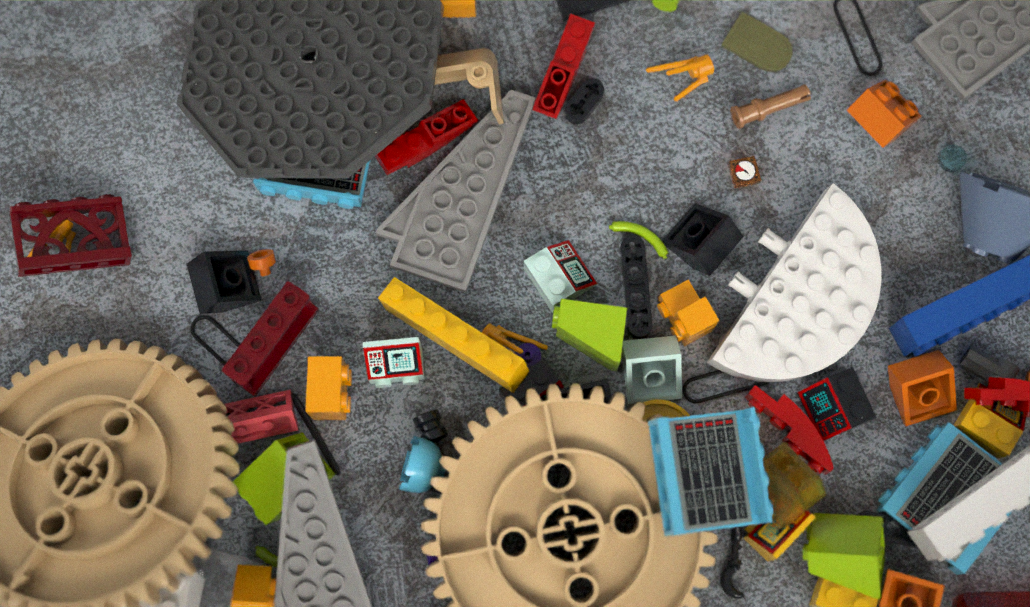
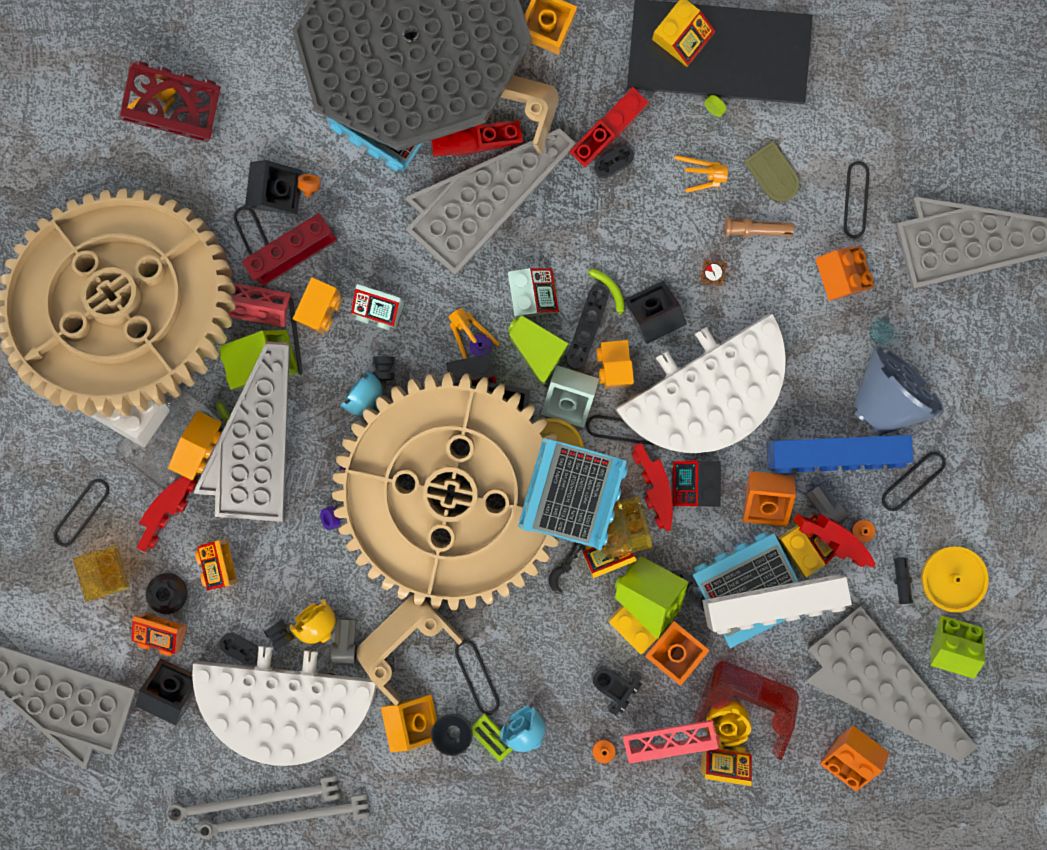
camera: 25 degrees right, 10 degrees up
yellow brick [378,277,529,393] -> none

